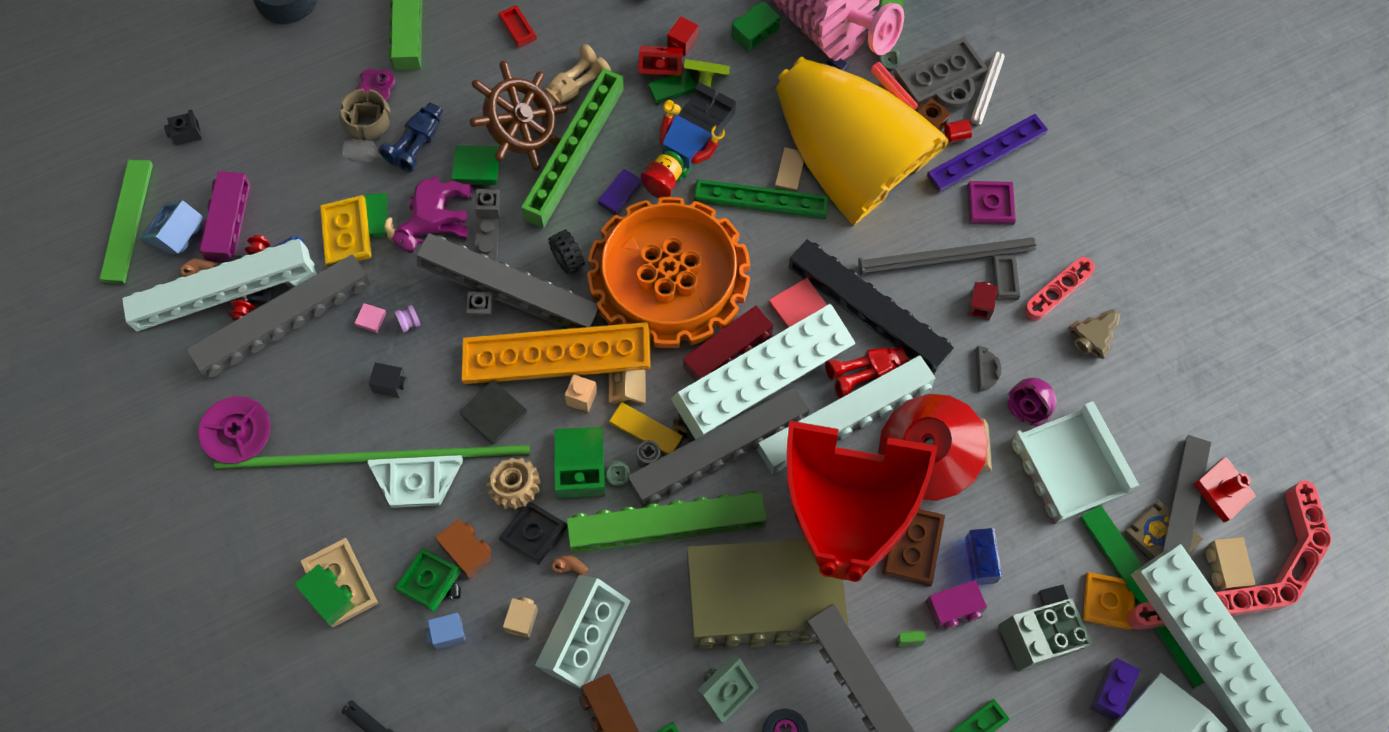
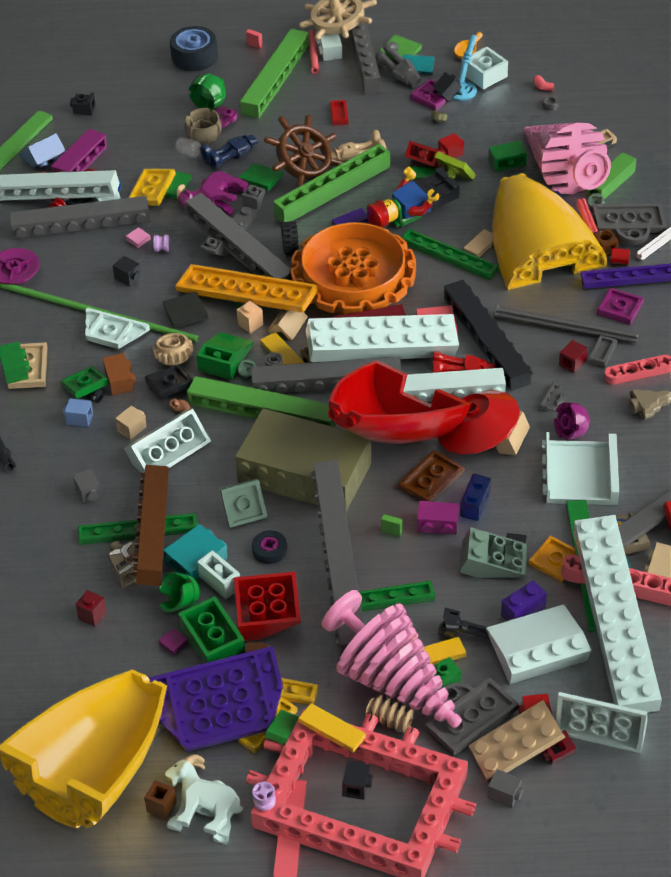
camera: 30 degrees right, 20 degrees down
none -> green piece [188,73,226,111]

